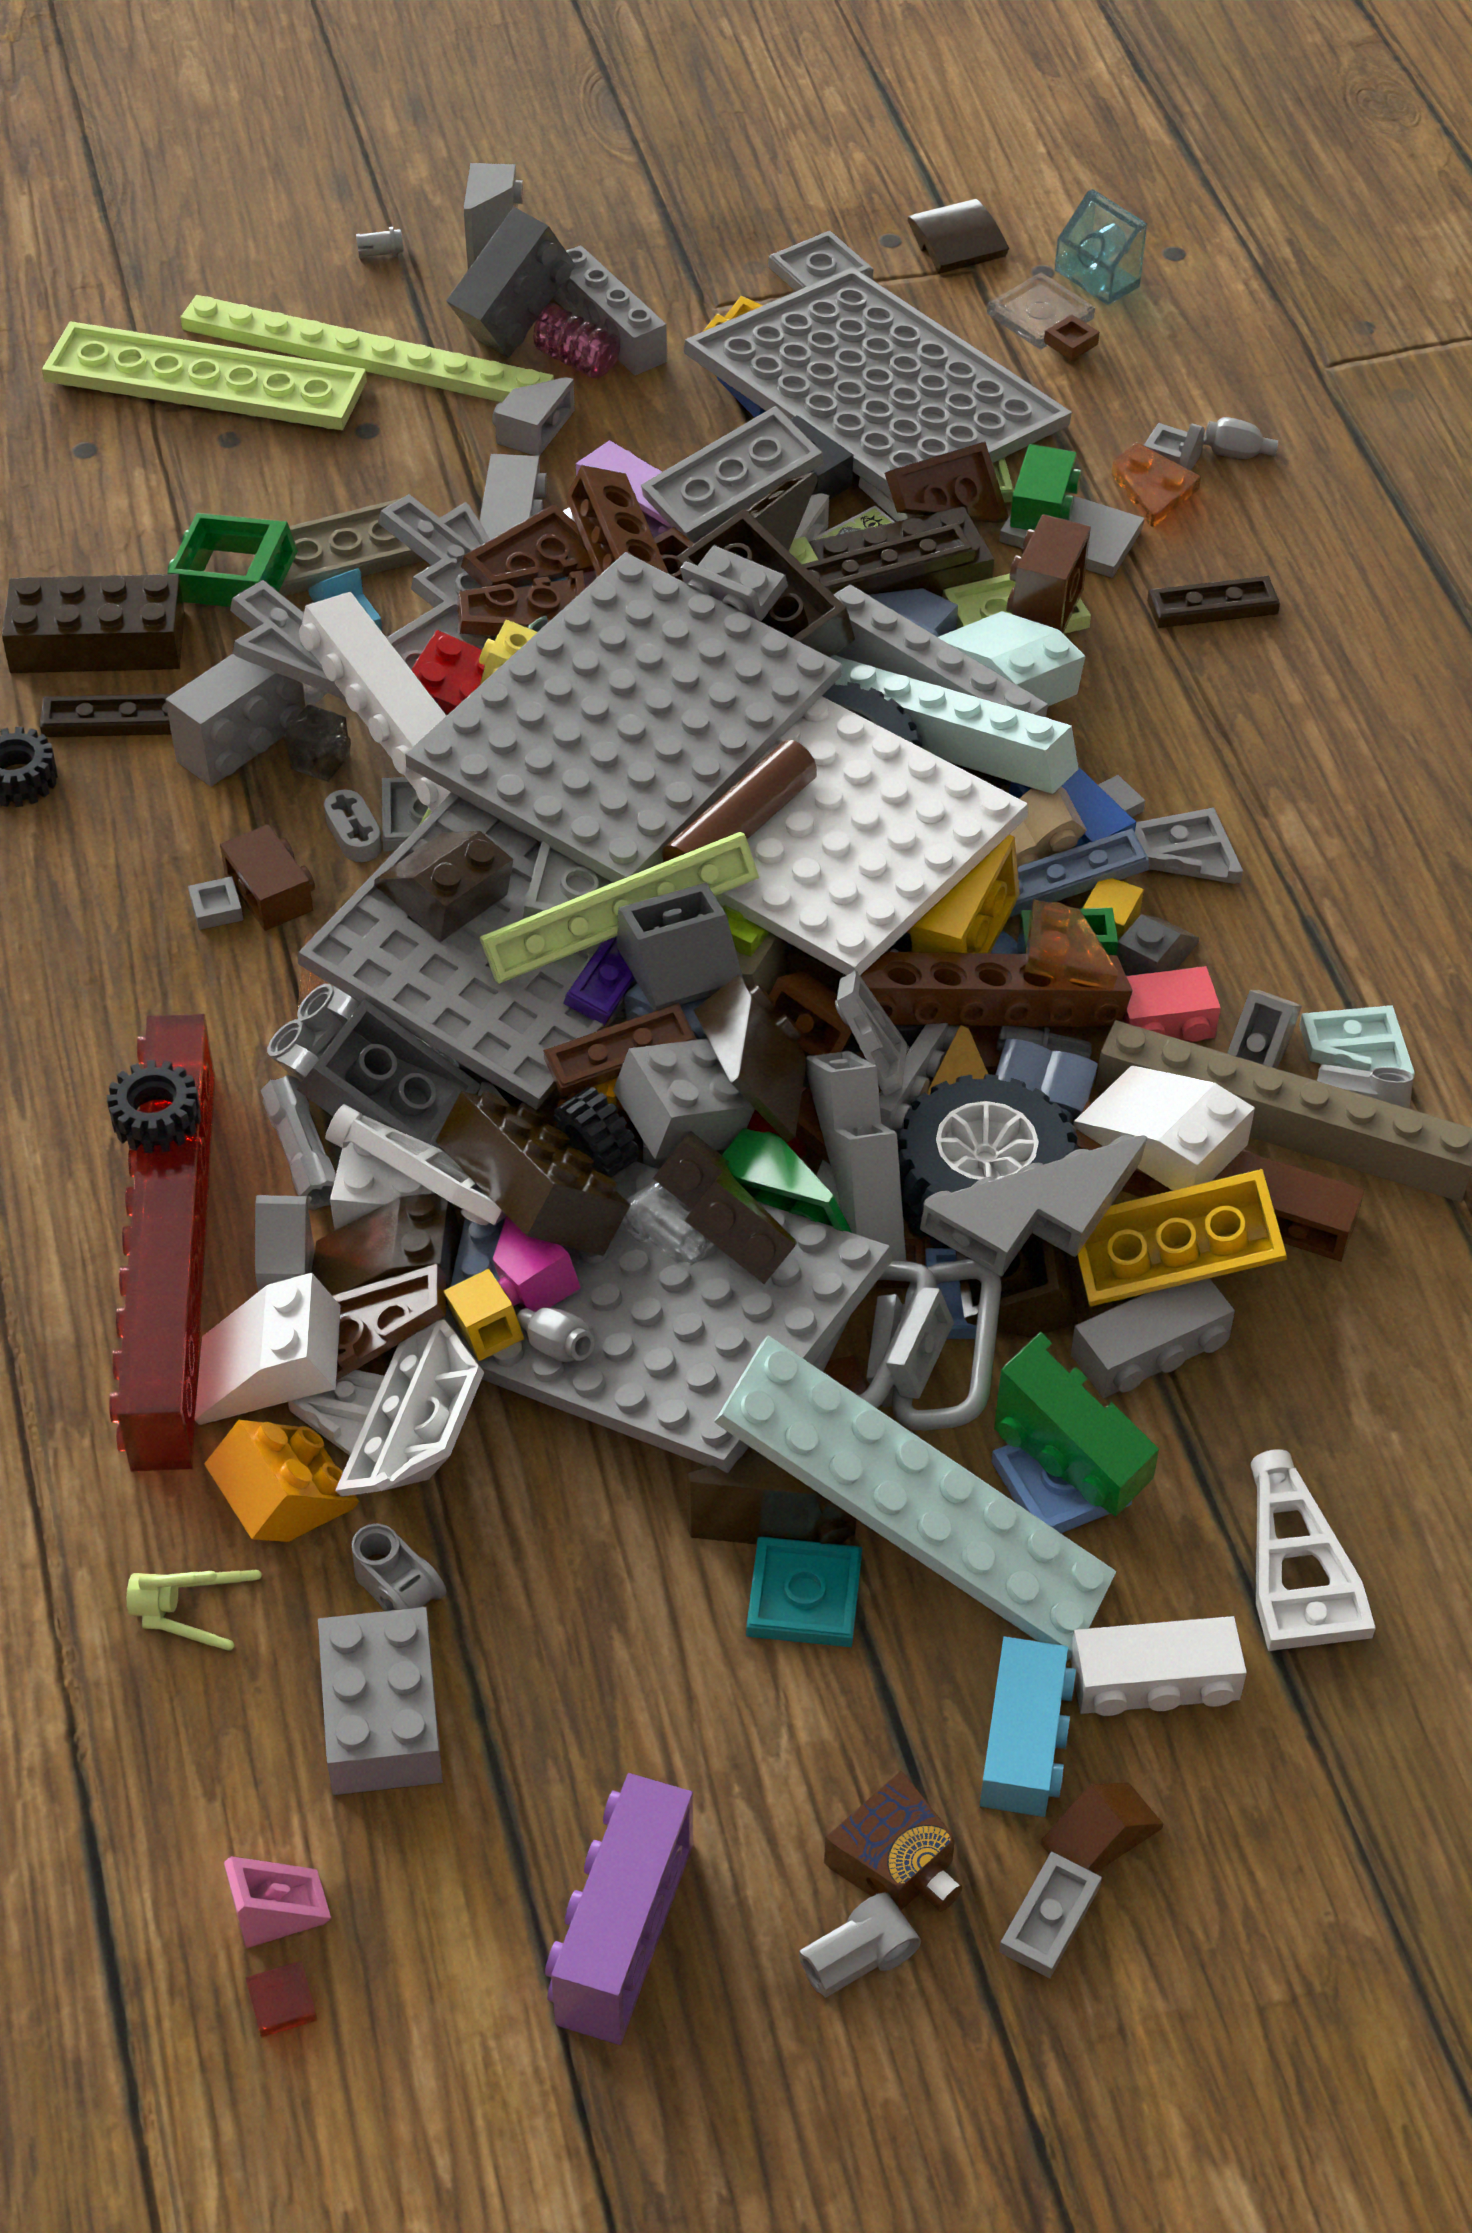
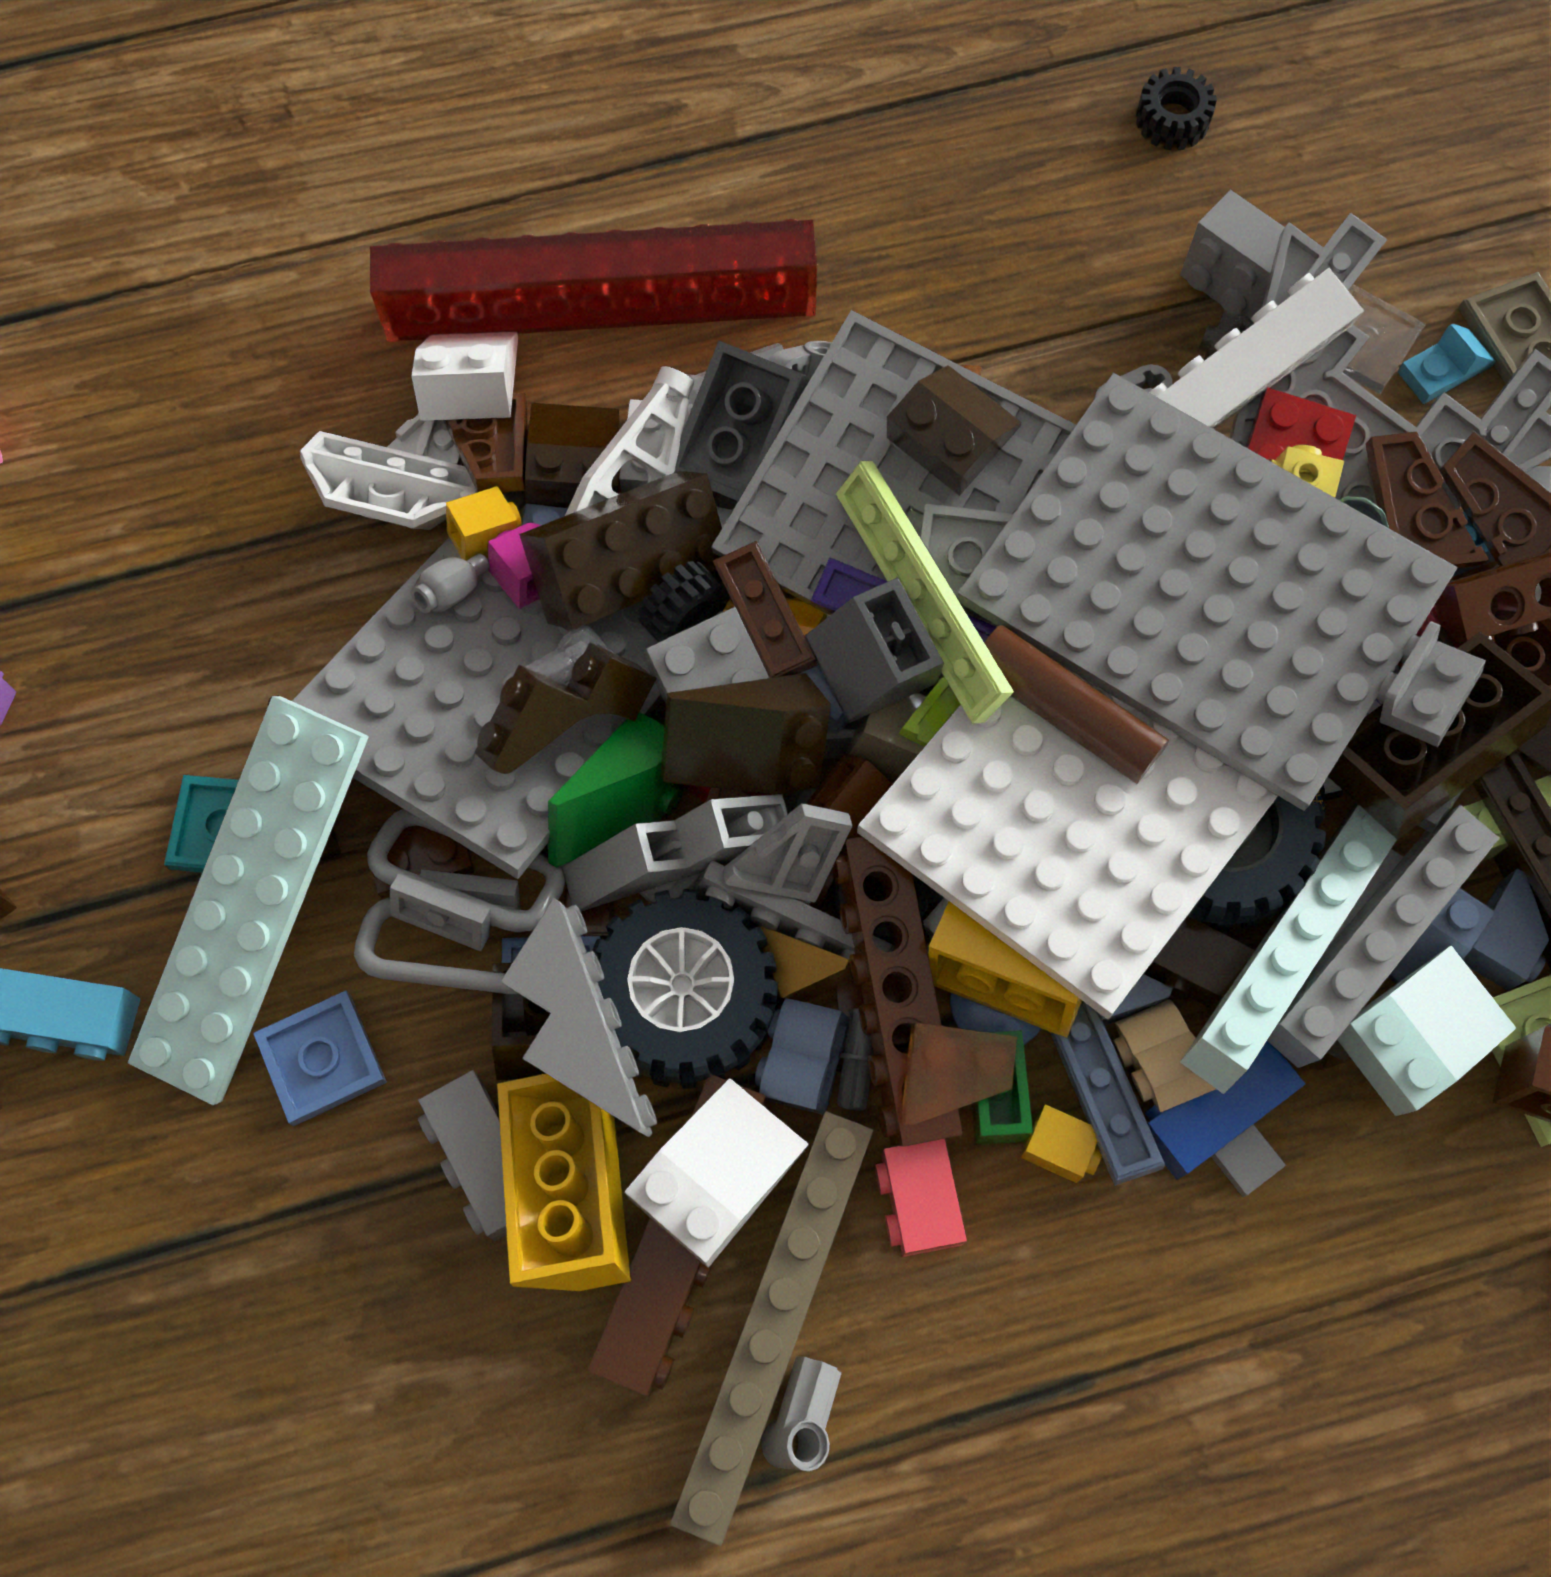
camera: 90 degrees right, 20 degrees up
dark brown brick [2,574,185,673] -> none
dark brown tile [40,694,172,737] -> none
black tyre [107,1060,201,1153] -> none
yellowish green plant [126,1570,262,1651] -> none
green window [167,513,298,607] -> none
light grey tile [188,877,243,930] -> none
light orange slope [204,1420,359,1542] -> none
reddish brown brick [220,824,315,931] -> none
light grey slope [255,1195,315,1292] -> none
light grey brick [318,1607,443,1795] -> none
light grey piece [352,1523,446,1611] -> none
green wedge [994,1332,1159,1517] -> none
white brick [1070,1616,1247,1716] -> none
dark grey slope [1116,914,1199,976] -> none
light grey wing [1135,808,1243,884] -> none
light grey slope [1227,990,1302,1069] -> none
white plate [1251,1450,1376,1651] -> none
light aqua wing [1299,1005,1415,1079] -> none

